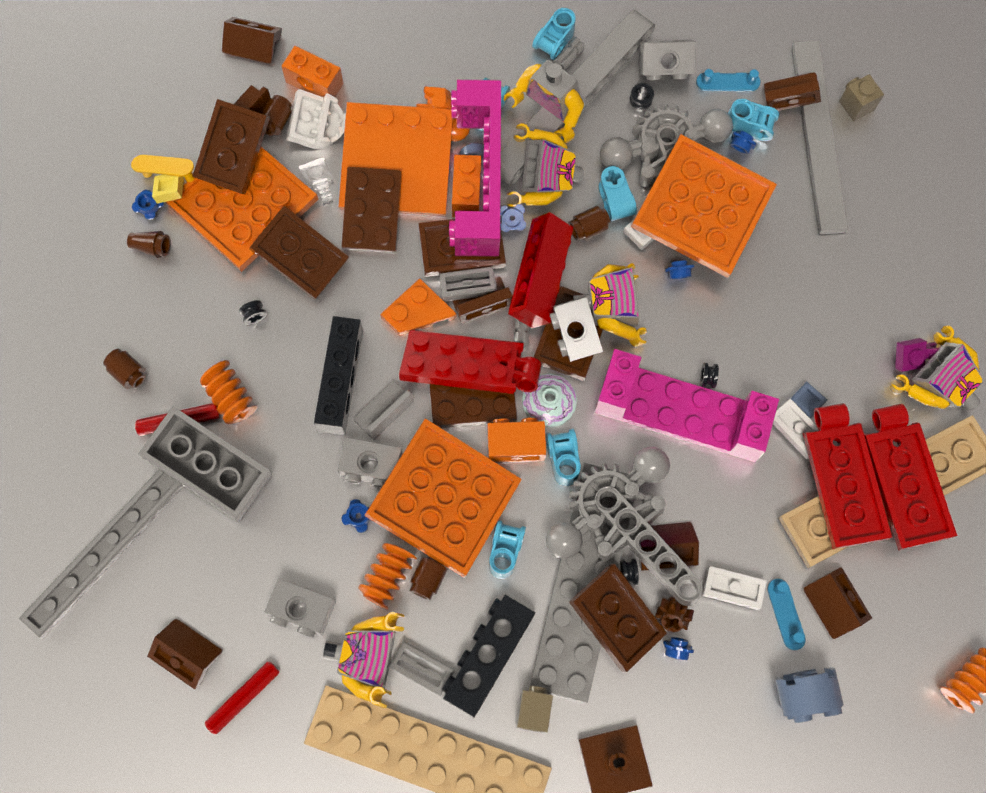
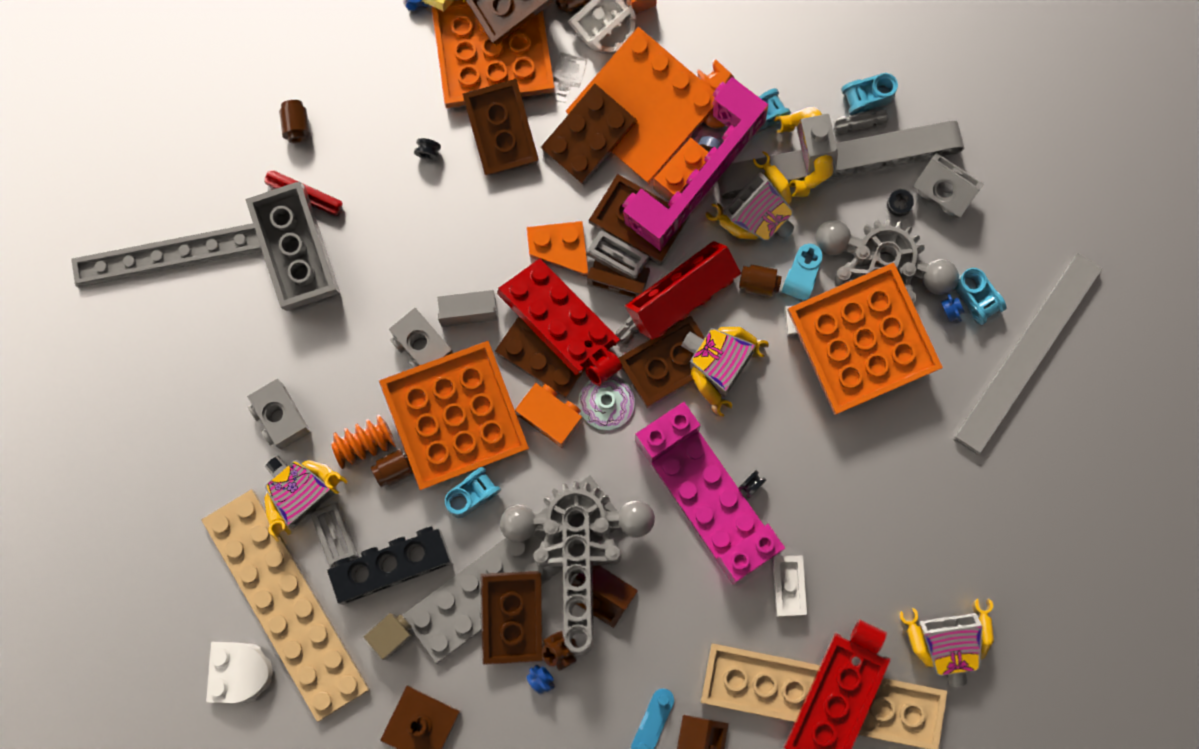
camera: 45 degrees right, 5 degrees up
reddish brown cone [127,231,171,258] -> none
reddish brown panel [147,619,222,689] -> none
orange piece [200,360,258,424] -> none
red axle [204,662,279,734] -> none
black brick [314,316,363,436] -> none
blue plate [342,499,370,533] -> none
plate [500,204,526,232] -> none
medium azure piece [545,429,581,486] -> none
brick [550,297,603,362] -> none
black bush [620,559,639,585] -> none
blue plate [665,260,695,279] -> none
dark azure piece [696,69,761,91] -> none
white plate [702,566,767,610] -> none
reddish brown panel [764,72,821,111] -> none
sand blue tile [791,381,828,419] -> none
red hinge [803,403,892,550] -> none
dark tan brick [839,74,884,121] -> none
magenta plate [895,338,941,372] -> none

